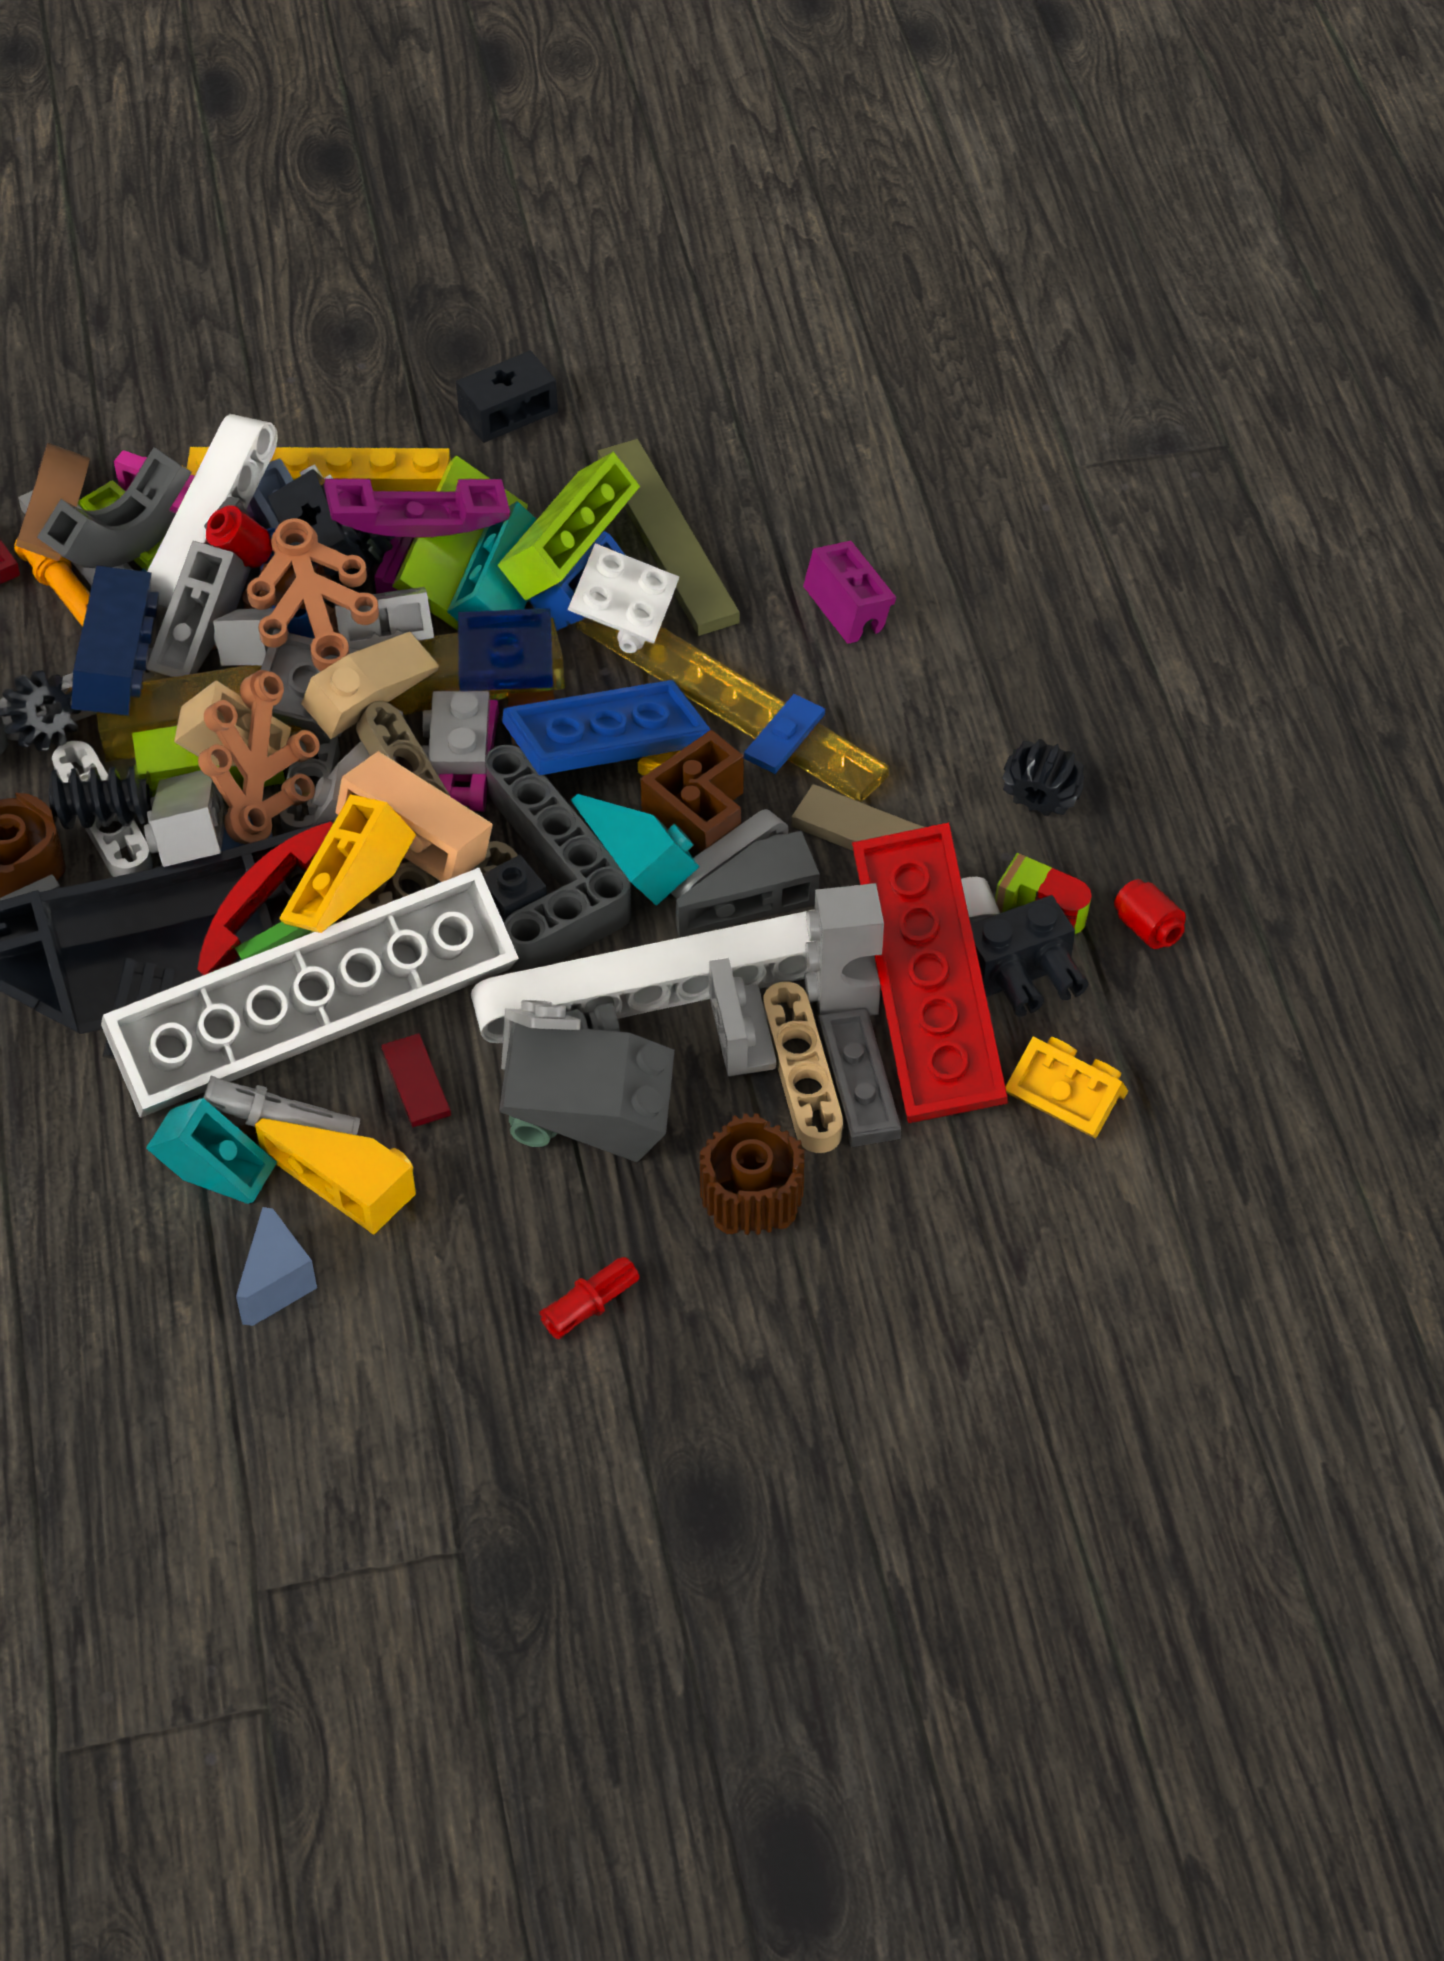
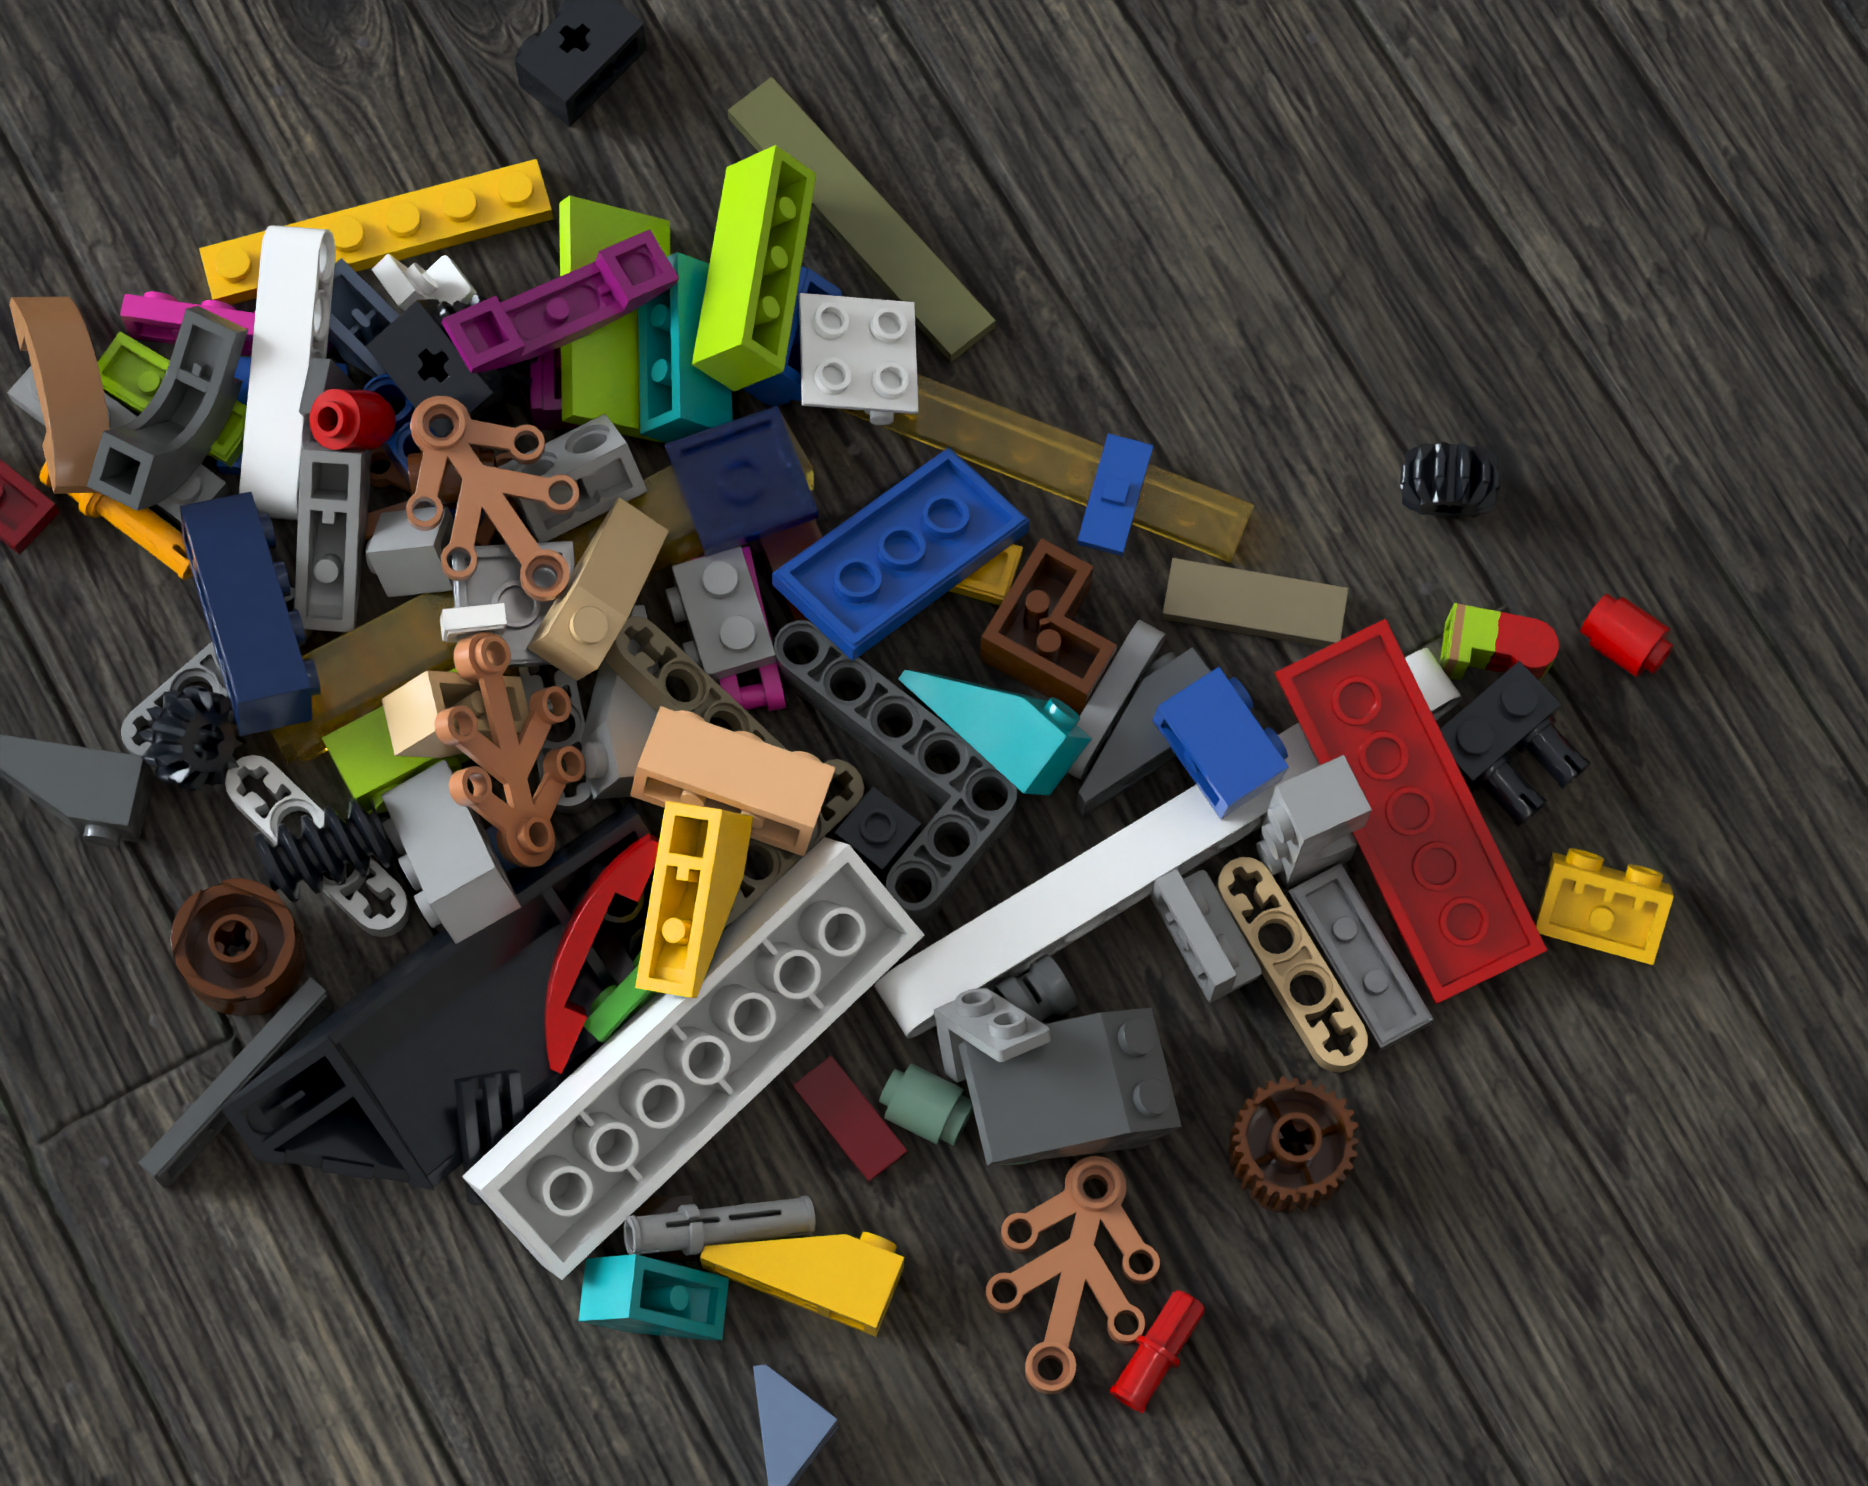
camera: 20 degrees left, 20 degrees up
magenta hinge [803,541,897,644] -> none
none -> white tile [440,603,507,643]
none -> sand green brick [879,1063,973,1146]
none -> nougat plant [985,1156,1160,1394]
none -> blue brick [1152,667,1289,820]

